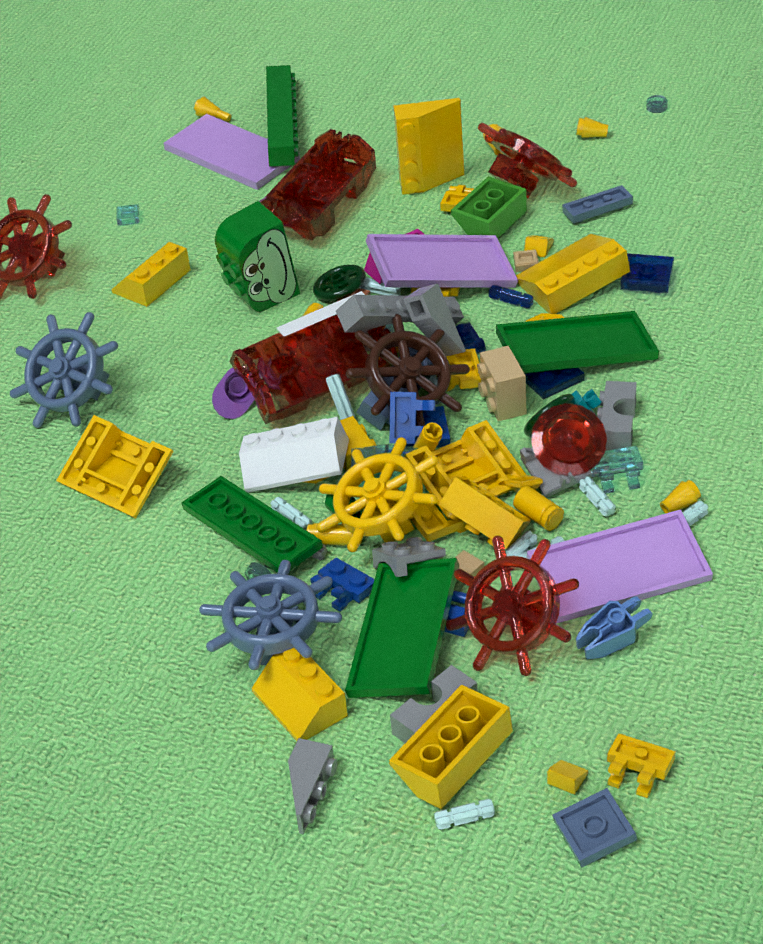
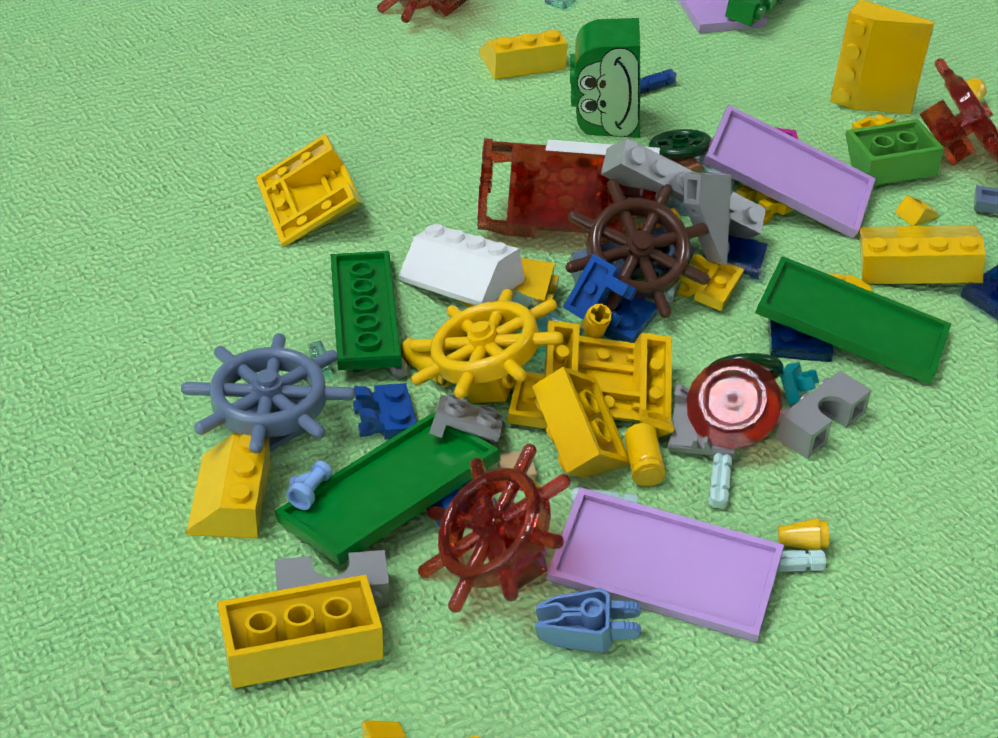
camera: 30 degrees right, 0 degrees up
sand blue piece [10,312,118,428] -> none
medium lavender piece [212,364,262,419] -> none
clear red piece [259,129,376,240] -> none
light aqua axle [270,497,312,530] -> none
light grey slope [288,738,337,834] -> none
light aqua axle [326,374,355,420] -> none
light aqua axle [434,799,495,830] -> none
tan piece [477,346,527,421] -> none
clear blue axle [489,285,534,309] -> none
light aqua axle [496,531,538,572] -> none
tan tile [513,250,538,272] -> none
clear light blue plate [586,446,643,494] -> none
none -> light blue piece [286,461,333,510]

